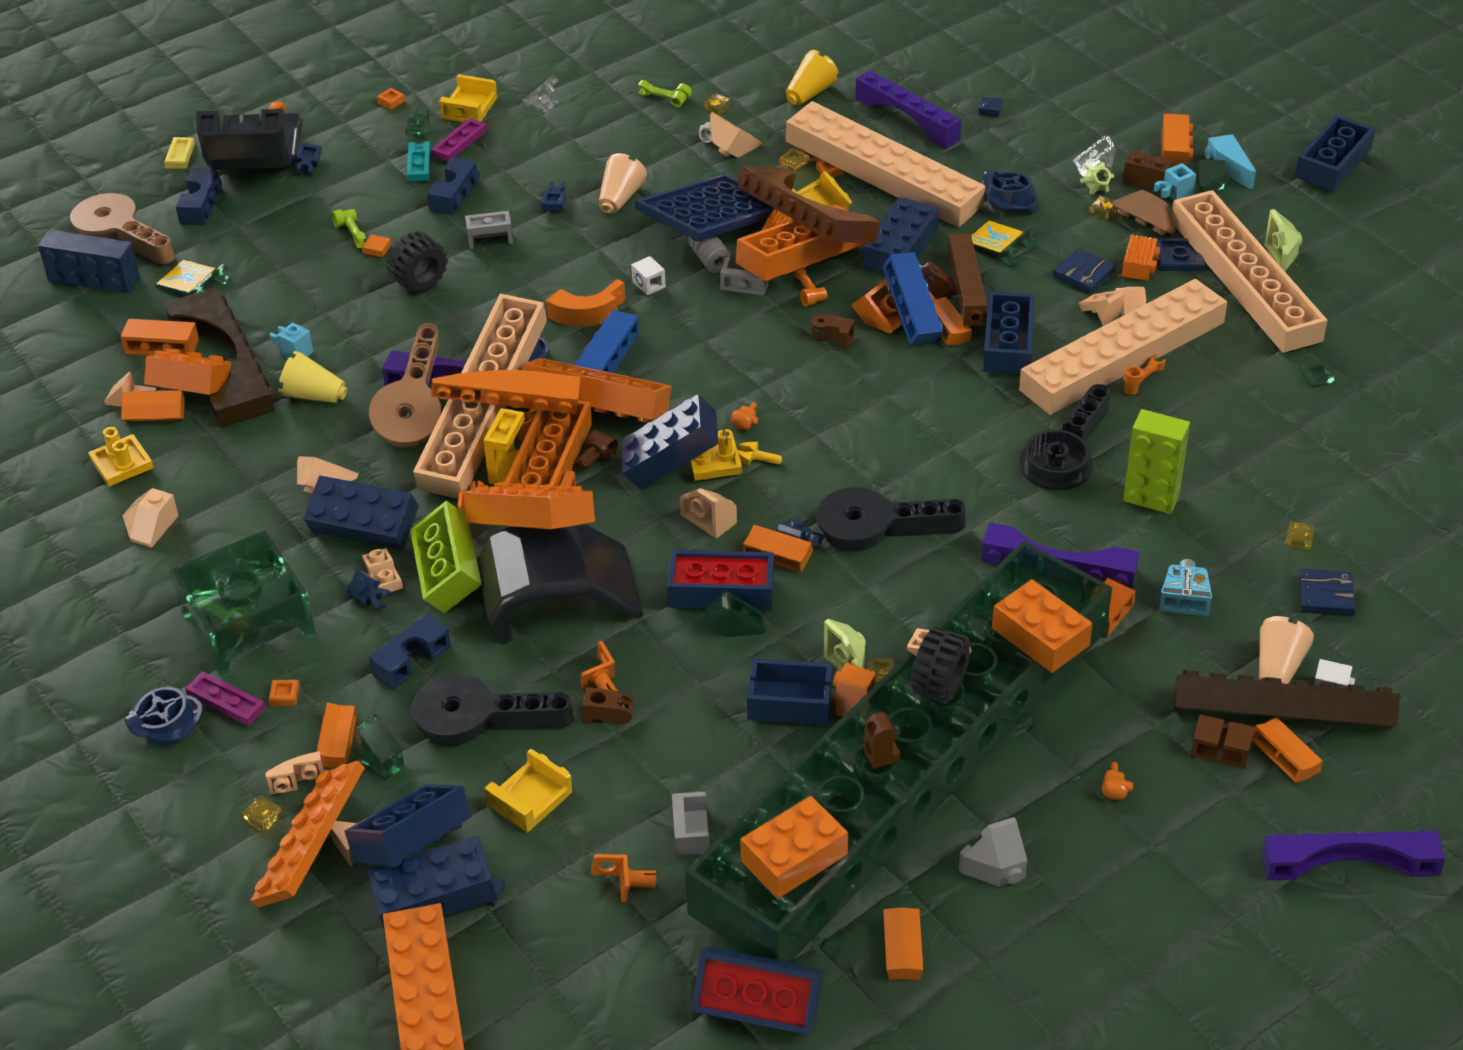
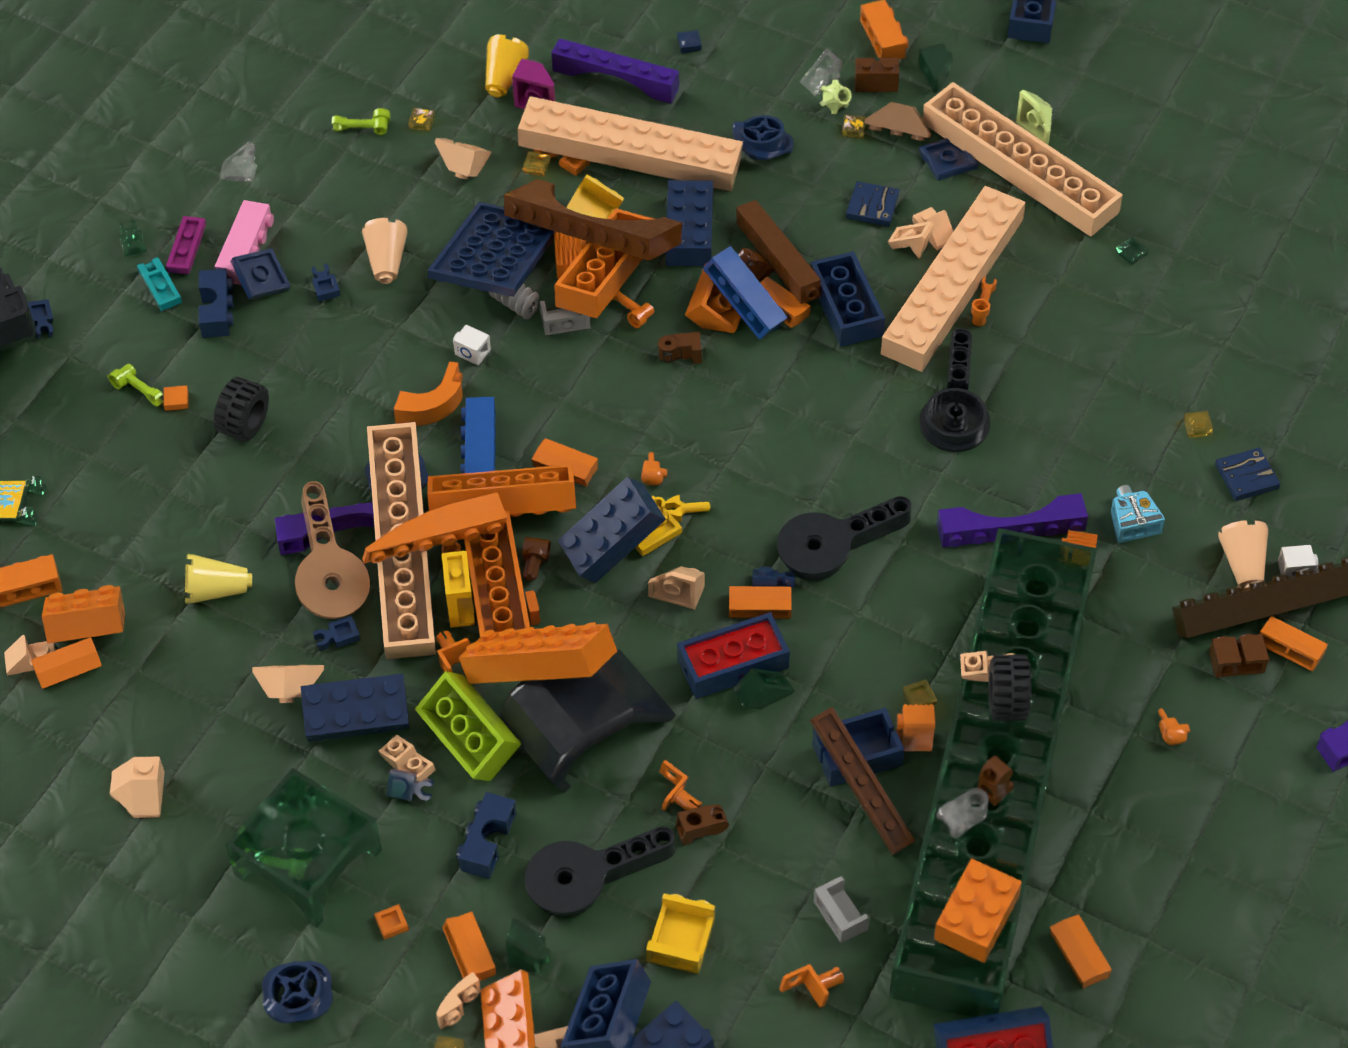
camera: 25 degrees left, 10 degrees up
yellow plate [88,427,154,486] -> none
dark brown arch [164,287,276,428] -> none
magenta plate [185,672,266,726] -> none
medium azure brick [270,323,314,359] -> none
orange tile [376,88,406,110] -> none
yellow panel [439,75,497,122] -> none
light grey panel [465,211,513,249] -> none
white plate [699,122,713,143] -> none
yellowish green slope [824,619,866,671] -> none
light grey slope [959,817,1027,887] -> none
flag [971,220,1038,266] -> none
orange brick [992,579,1092,673] -> none
orange brick [1122,234,1160,281] -> none
lime brick [1123,409,1190,514] -> none
medium azure brick [1154,163,1196,200] -> none
medium azure slope [1205,134,1256,189] -> none
none -> bright pink brick [215,200,274,285]
none -> dark blue tile [230,248,291,300]
none -> dark blue plate [313,616,360,651]
none -> magenta slope [512,59,555,109]
none -> orange piece [532,438,598,487]
none -> reddish brown tile [809,706,915,855]
none -> clear piece [936,788,988,837]

